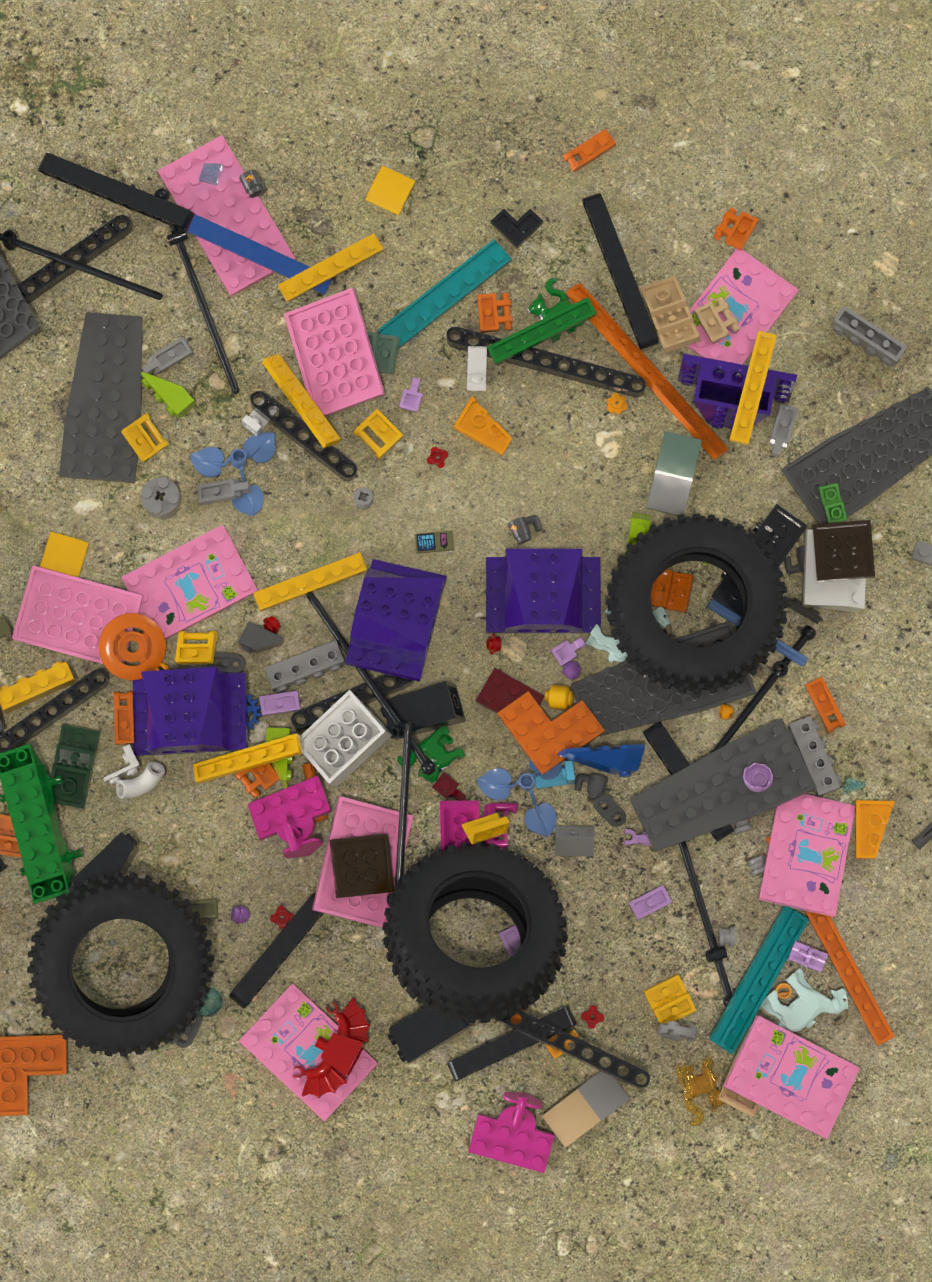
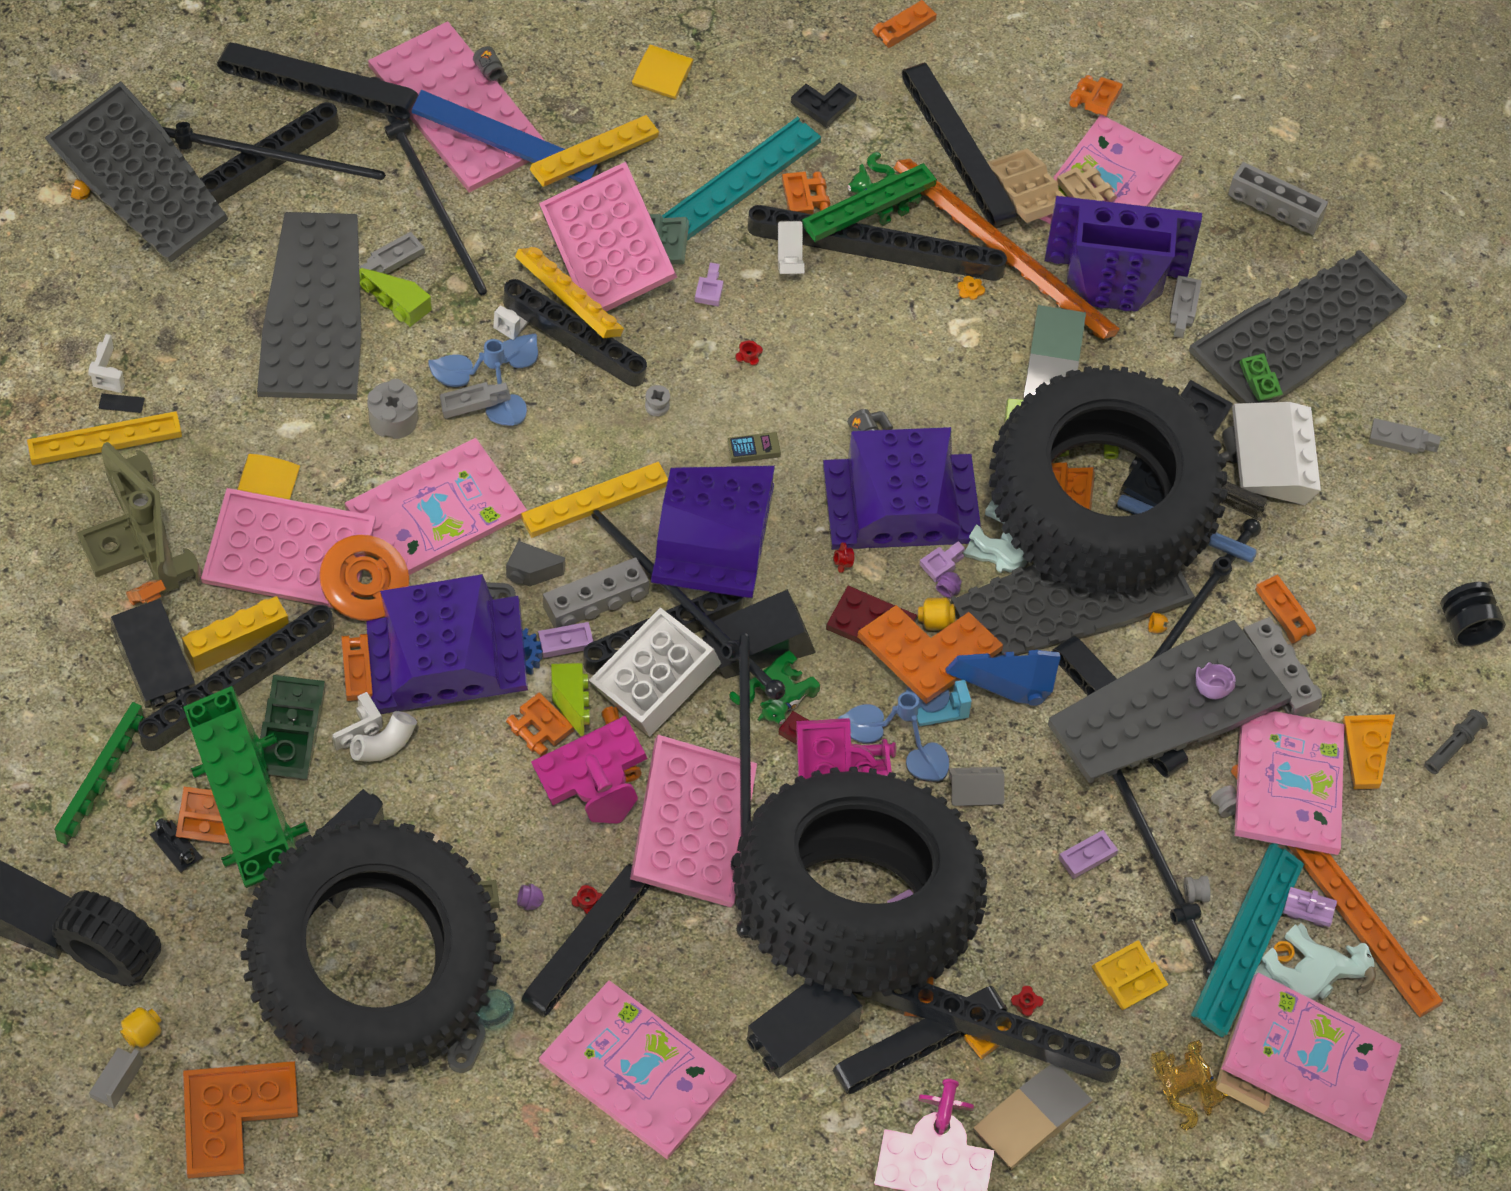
camera: 10 degrees left, 20 degrees down
yellow plate [121,412,169,462] -> none
yellow plate [175,631,218,664] -> none
yellow plate [193,734,302,784] -> none
clear light blue slope [199,163,222,185] -> none
red plate [263,616,281,634] -> none
red torso [292,998,371,1098] -> none
dark brown plate [329,834,394,898] -> none
yellow plate [353,409,404,459] -> none
light orange wing [453,396,512,456] -> none
yellow panel [462,813,510,844] -> none
dark grey piece [574,774,608,800] -> none
dark grey plate [593,794,626,827] -> none
lavender plate [624,829,652,846] -> none
light grey plate [658,1021,698,1042] -> none
yellow plate [729,330,777,446] -> none
light grey wheel [734,818,754,834] -> none
dark brown plate [813,520,875,582] -> none
clear light blue slope [842,778,866,795] -> none

